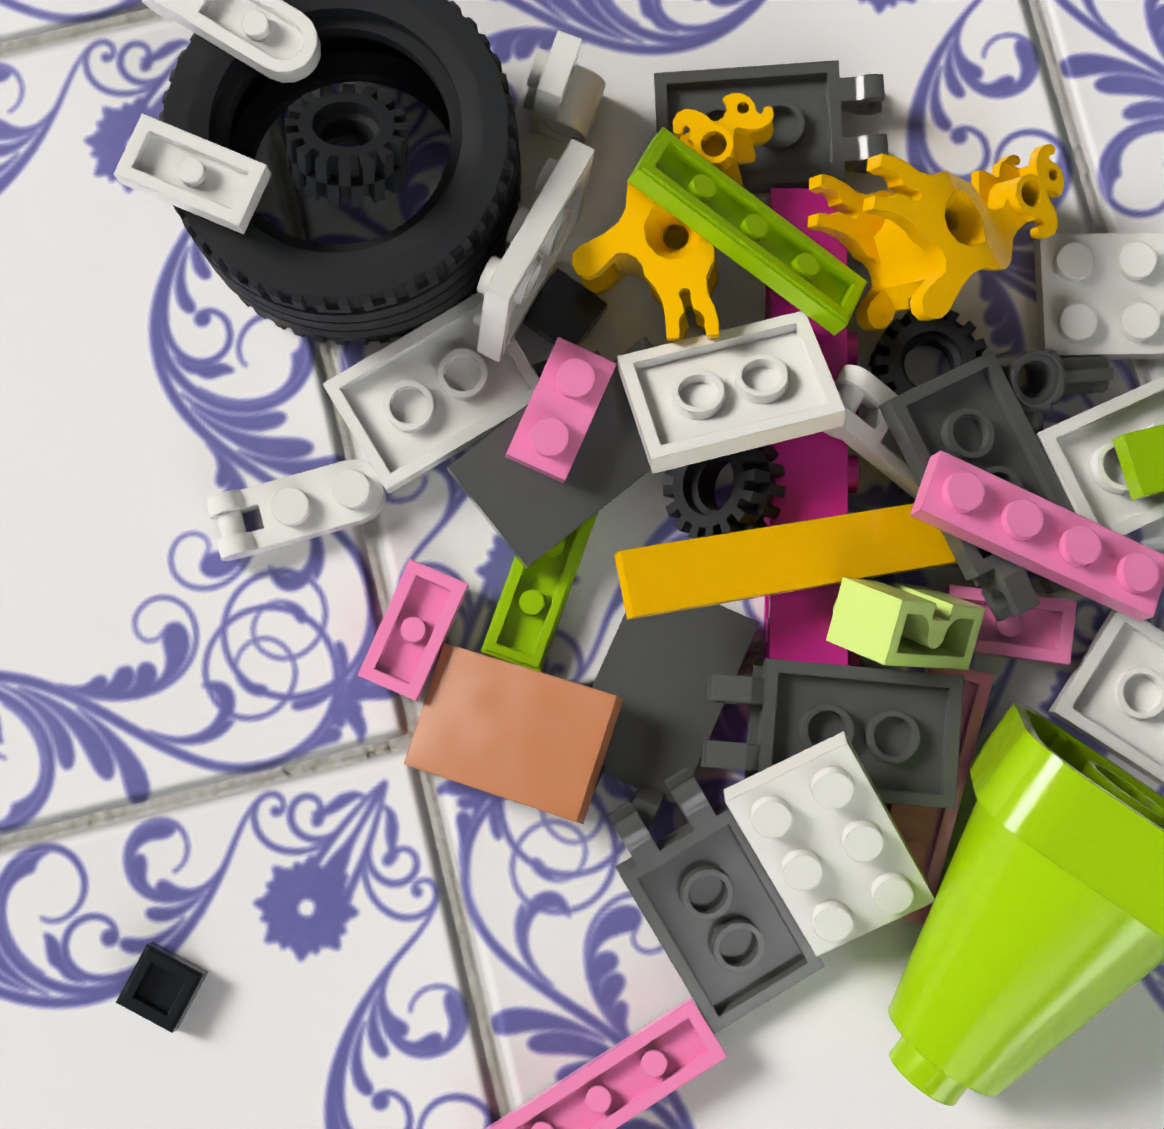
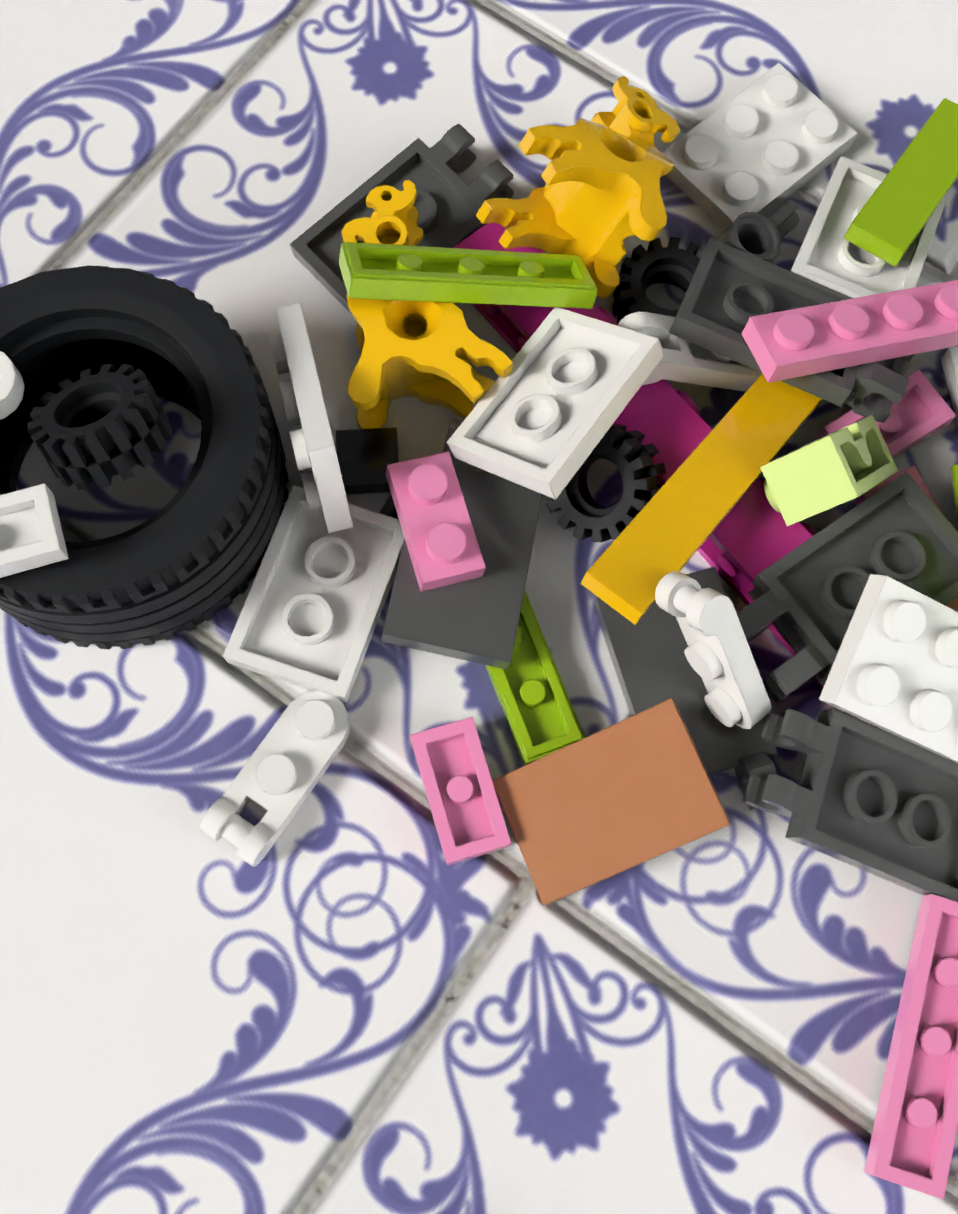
camera: 45 degrees left, 10 degrees down
white plate [523,30,606,144] -> none
none -> white plate [655,571,772,729]

